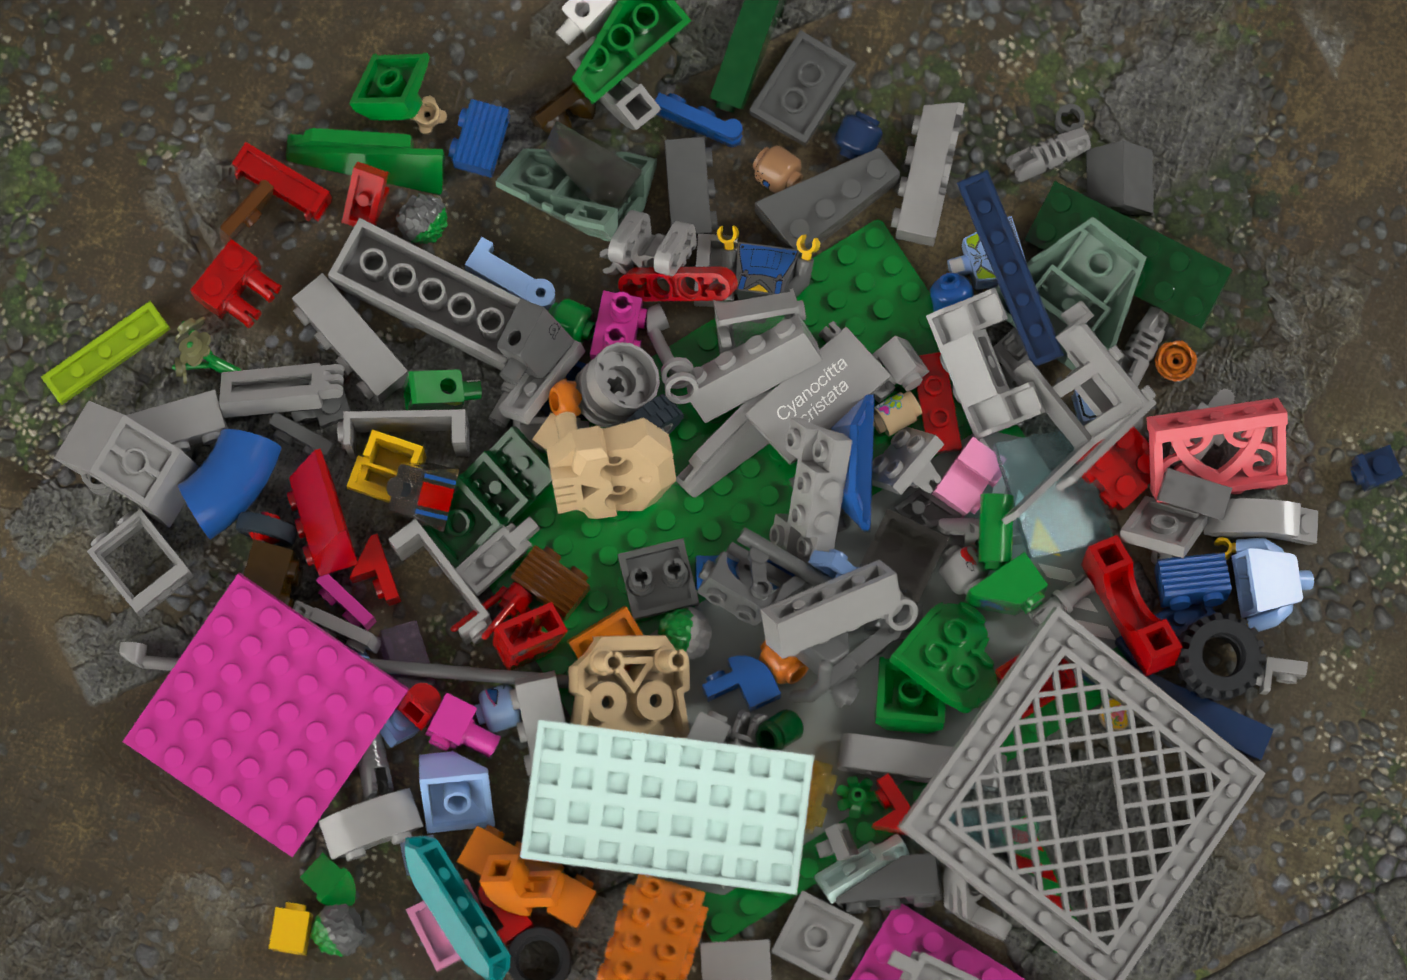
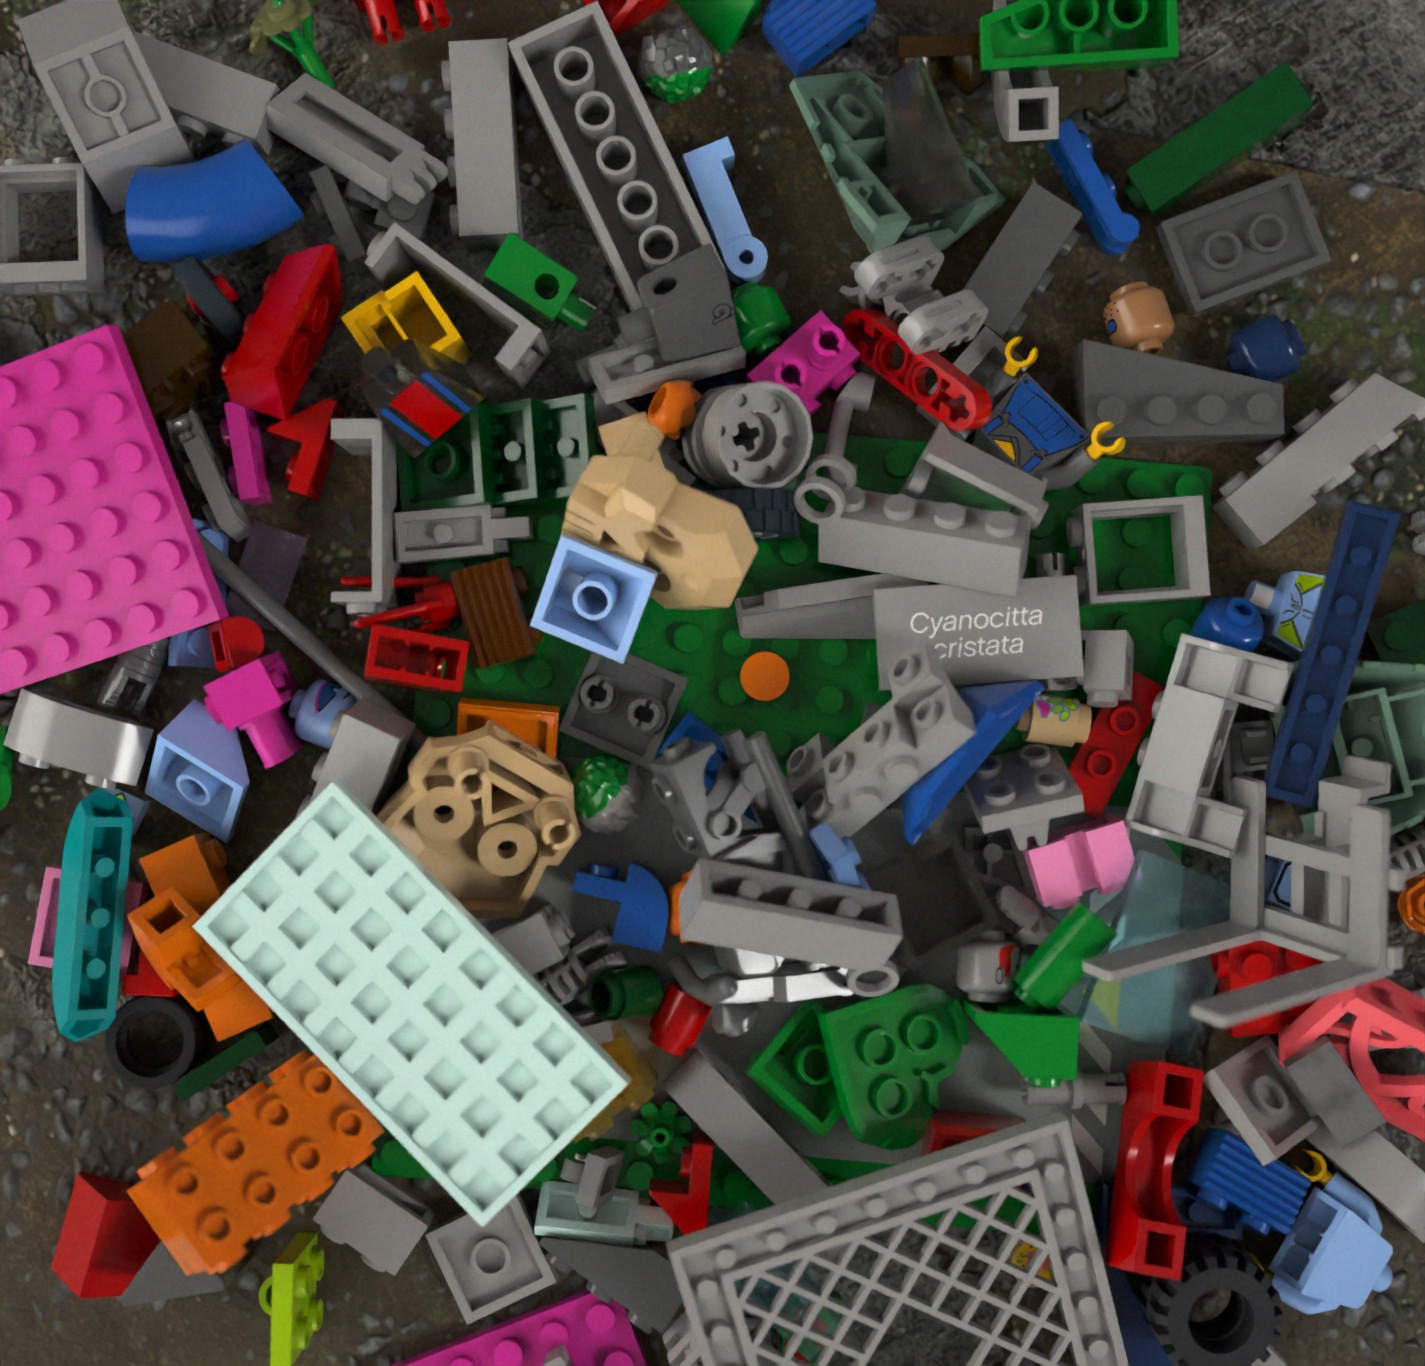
camera: 35 degrees right, 10 degrees up
none -> dark green tile [173,1023,279,1102]
none -> light blue slope [530,533,658,664]
none -> red brick [648,982,714,1057]
none -> orange tile [740,651,790,701]
none -> light grey window [1066,495,1211,607]

